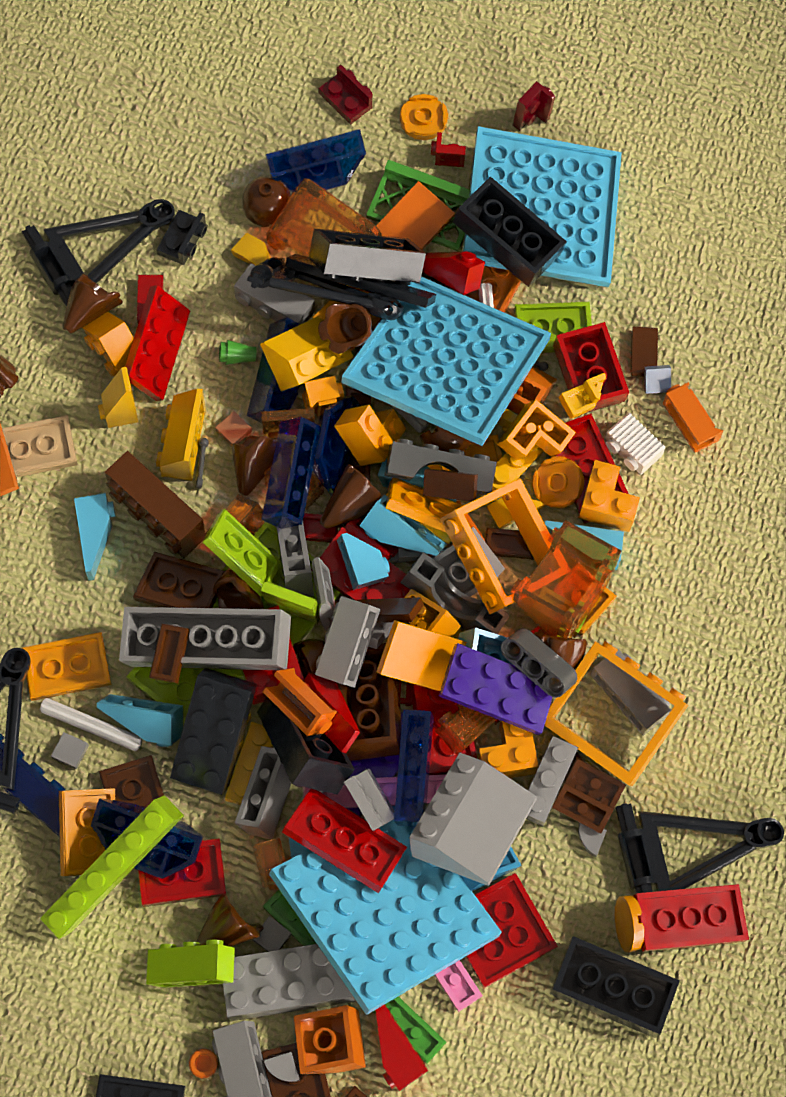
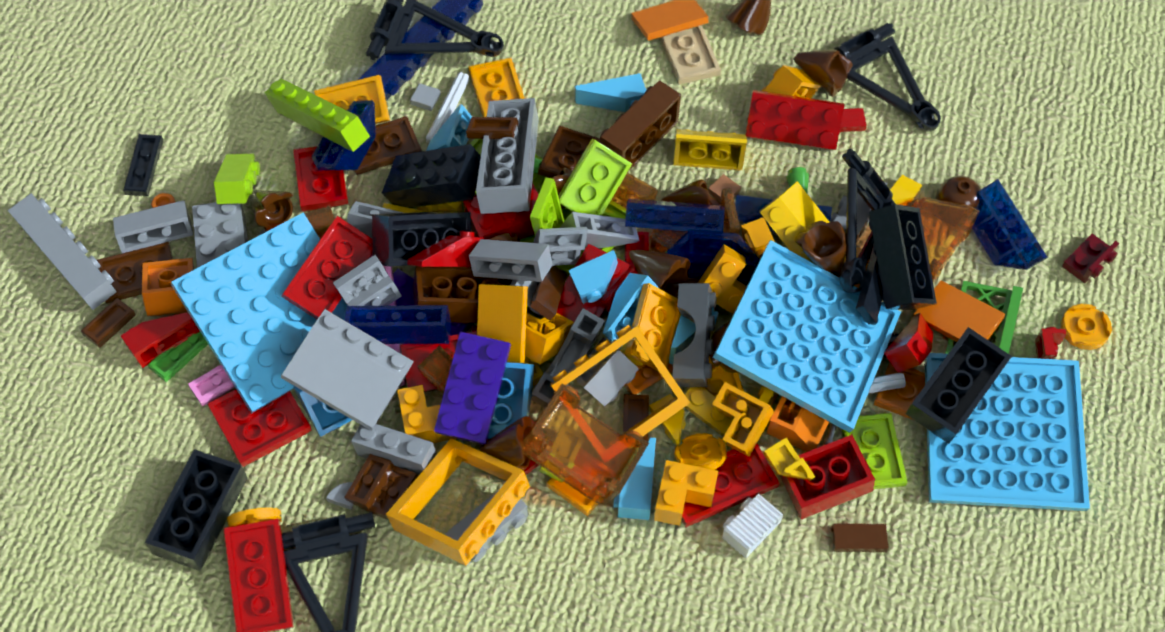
camera: 90 degrees right, 10 degrees down
yellow slope [98,367,138,428] -> none
black bracket [156,210,208,265] -> none
dark grey hinge [195,438,209,489] -> none
orange window [263,668,337,736] -> none
light grey tile [264,1052,300,1082] -> none
reddish brown tile [423,469,478,502] -> none
dark grey beam [501,628,577,698] -> none
dark red bracket [512,81,555,131] -> none
tile [644,365,671,394] -> none
orange window [663,382,724,453] -> none

